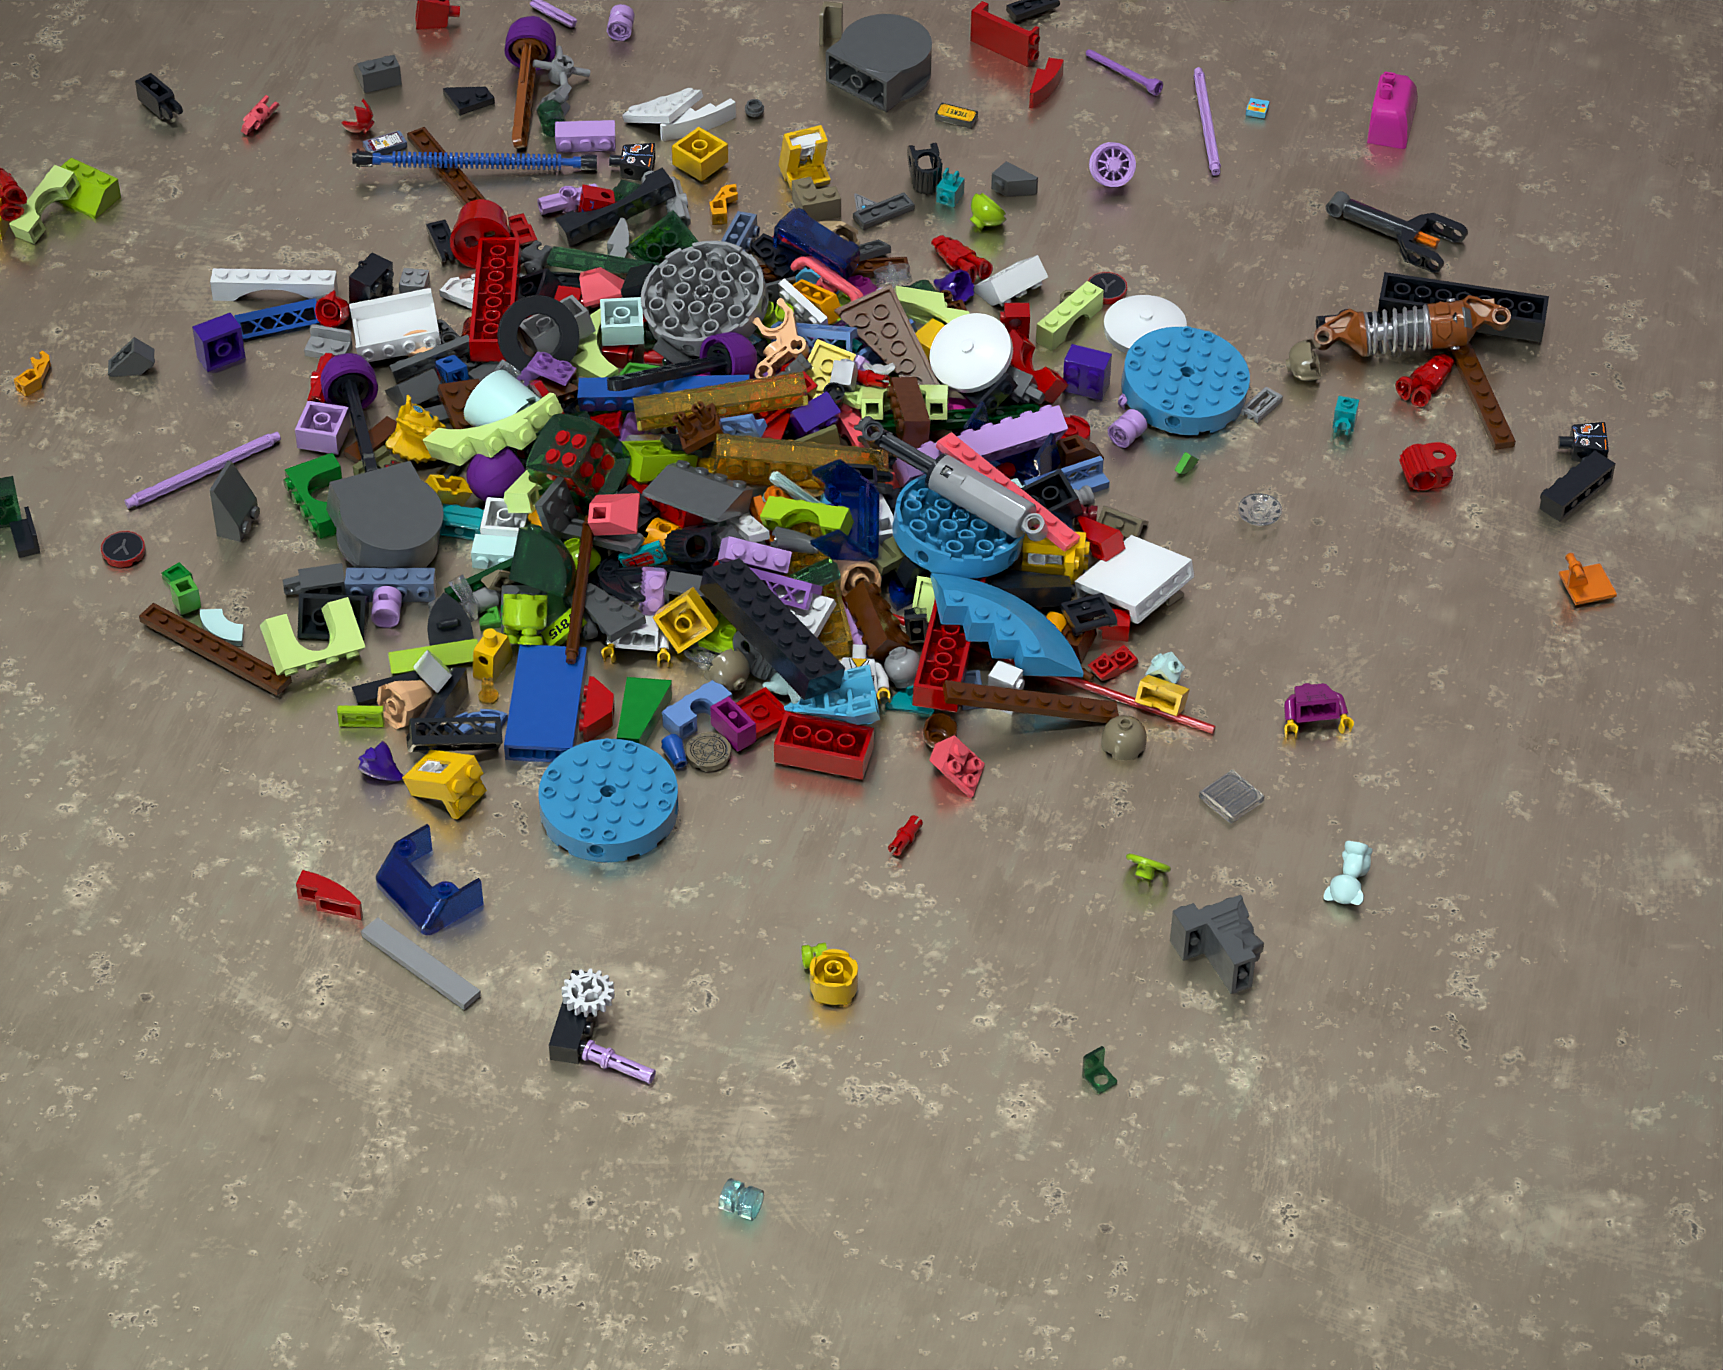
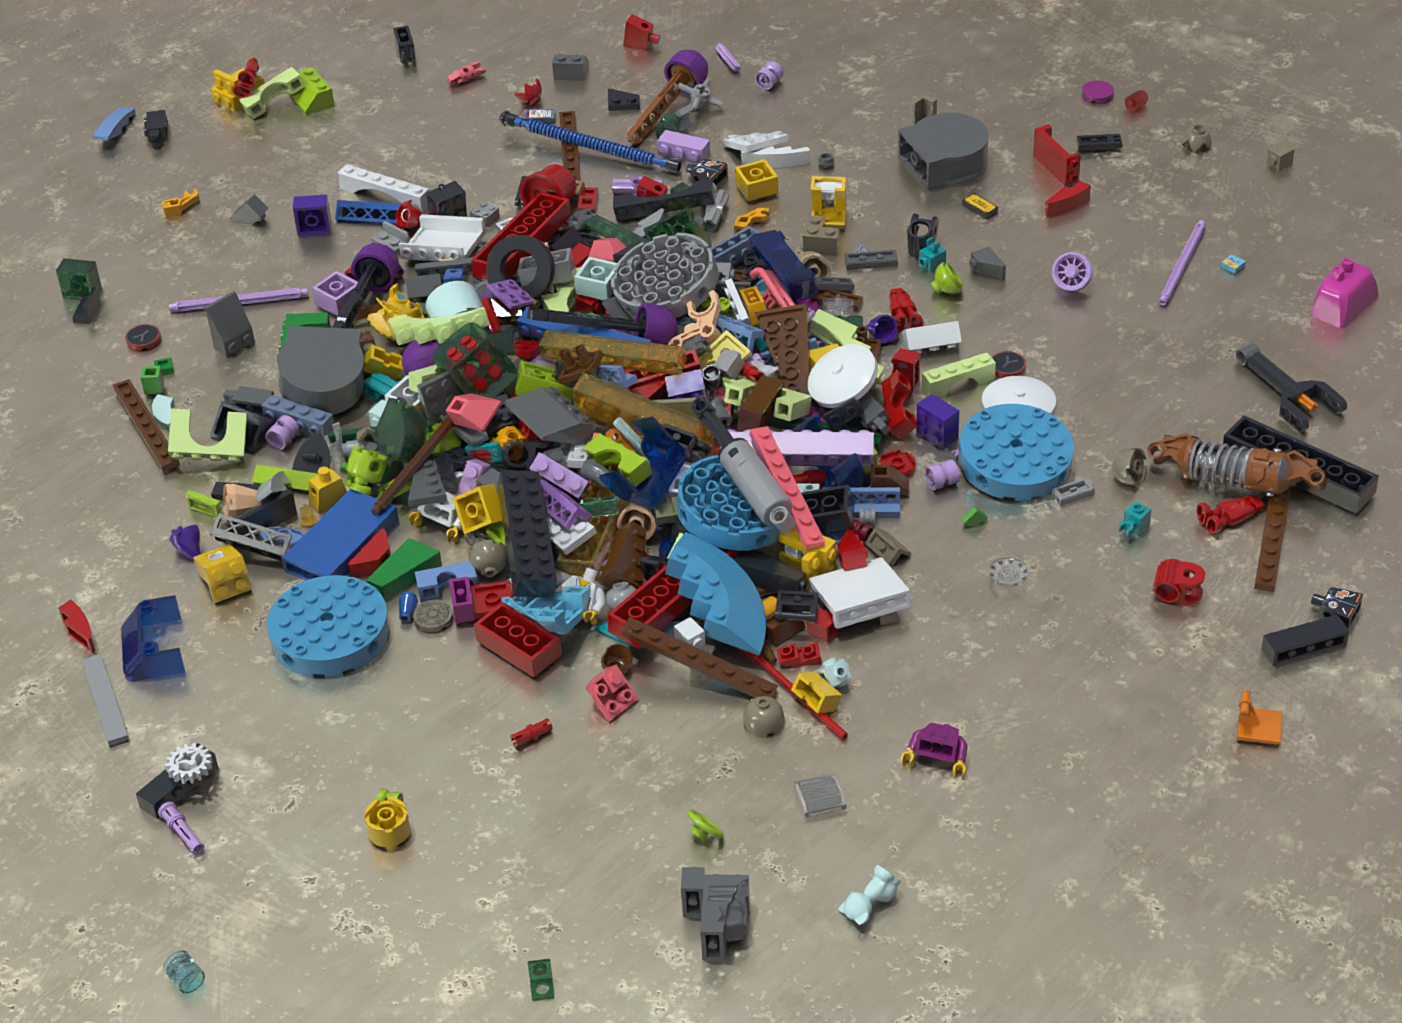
camera: 30 degrees right, 5 degrees down
medium lavender piece [1086,49,1163,96] -> none

